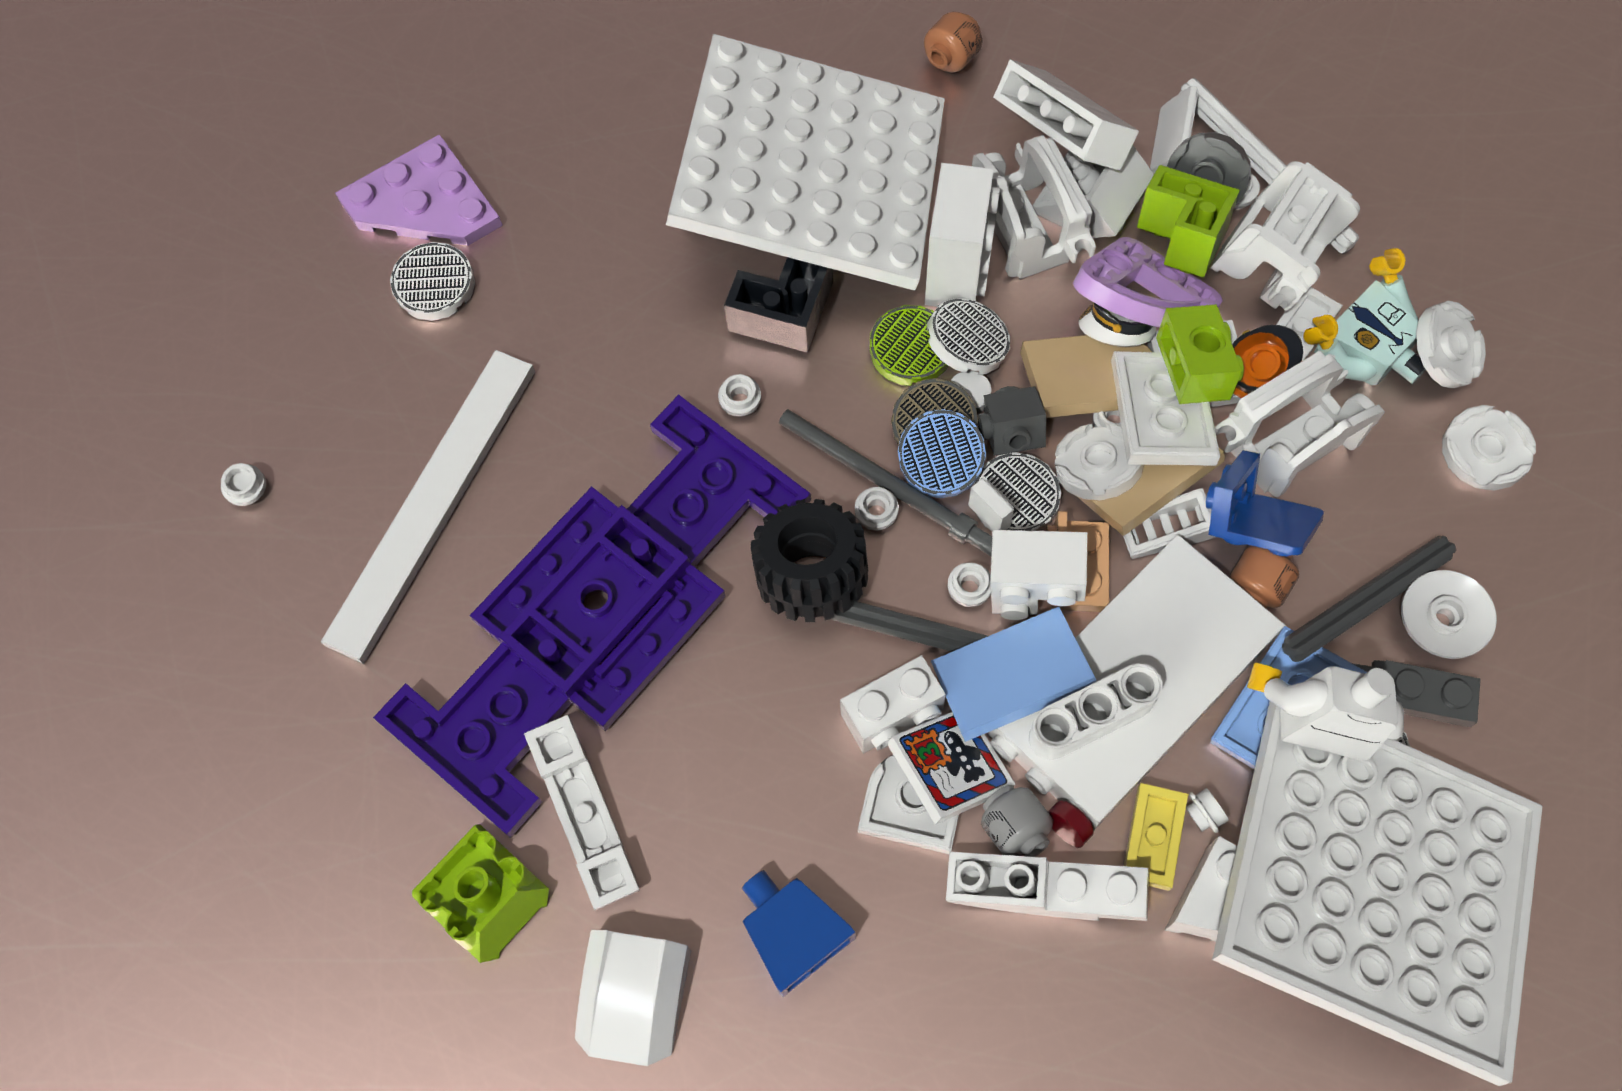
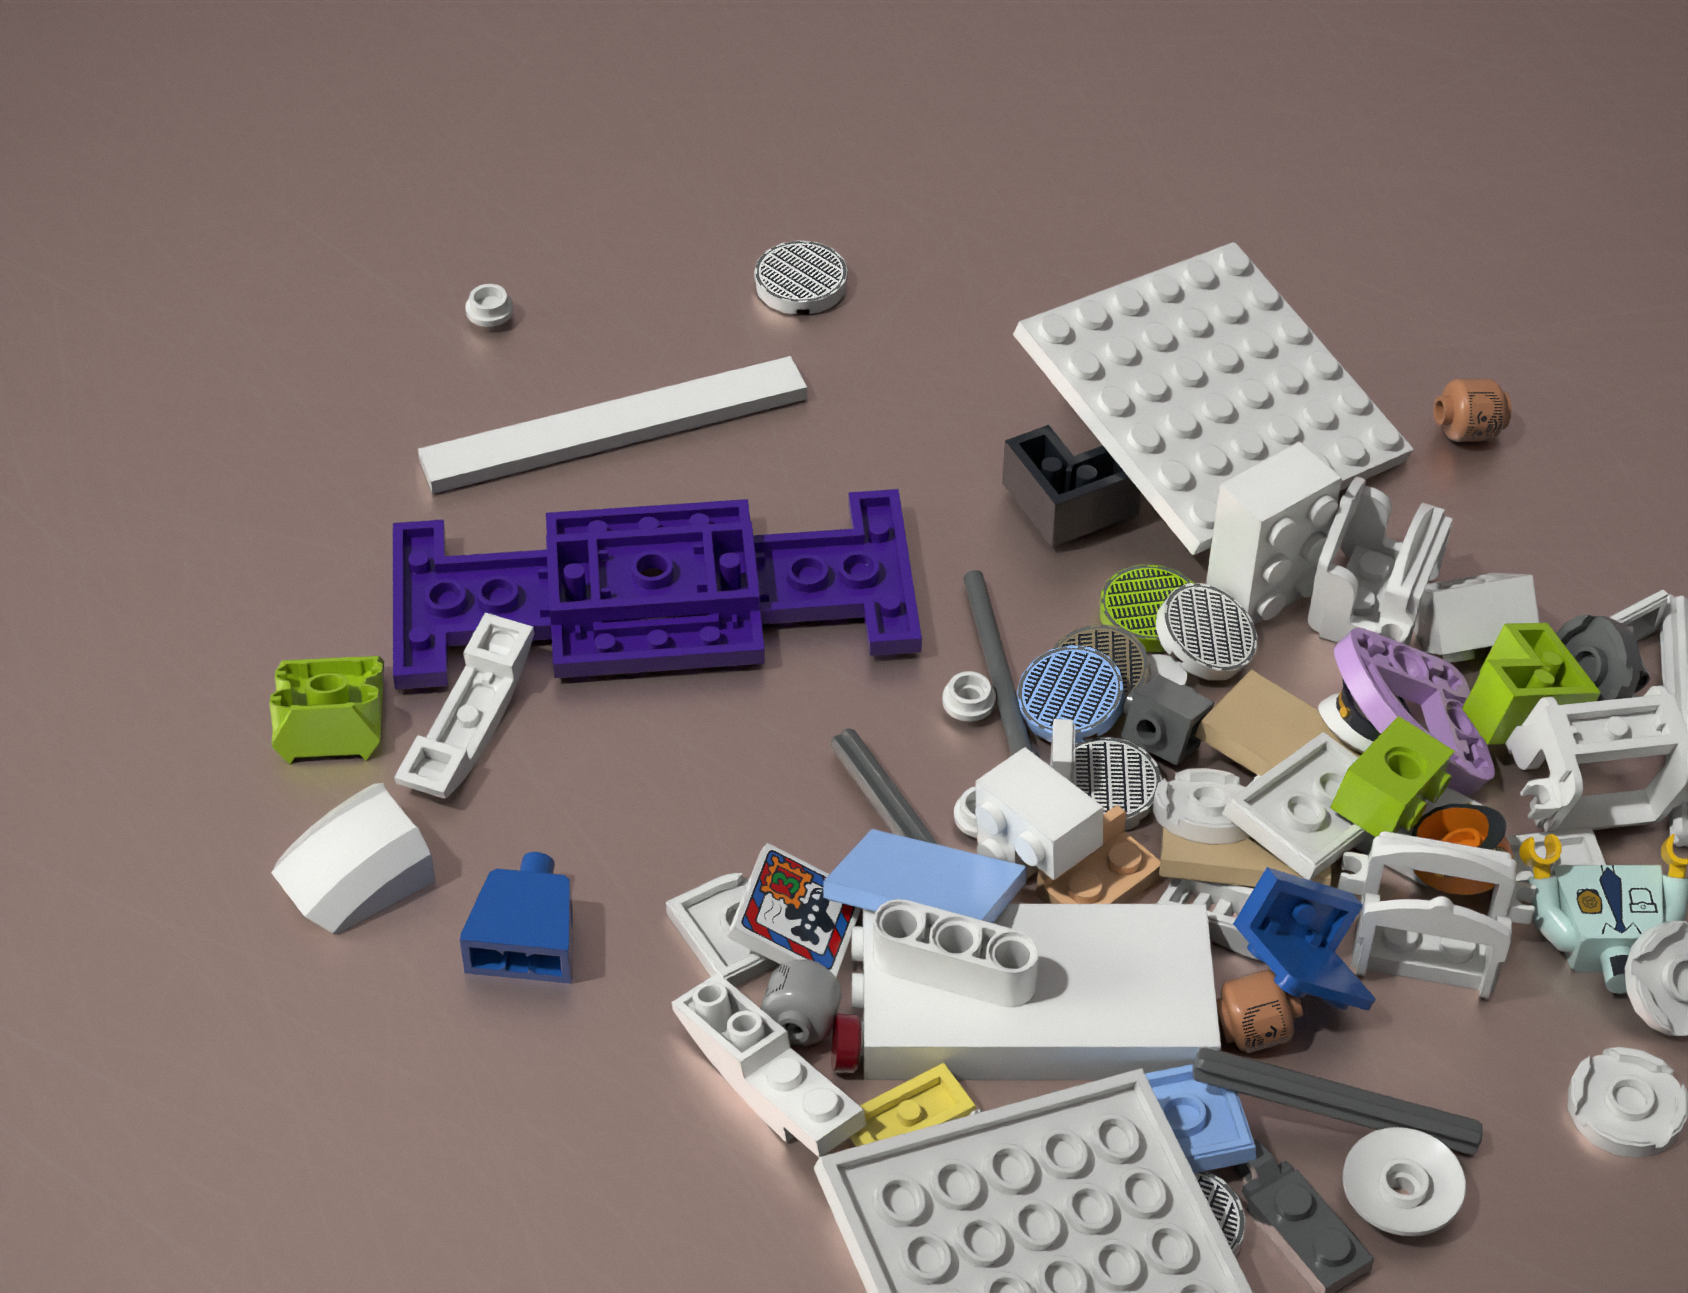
camera: 40 degrees right, 20 degrees down
lavender plate [335,134,503,246] -> none
white plate [718,374,761,417] -> none
black tyre [751,499,868,622] -> none
white brick [840,655,946,754] -> none
white brick [993,59,1139,170] -> none
white torso [1247,663,1404,761] -> none

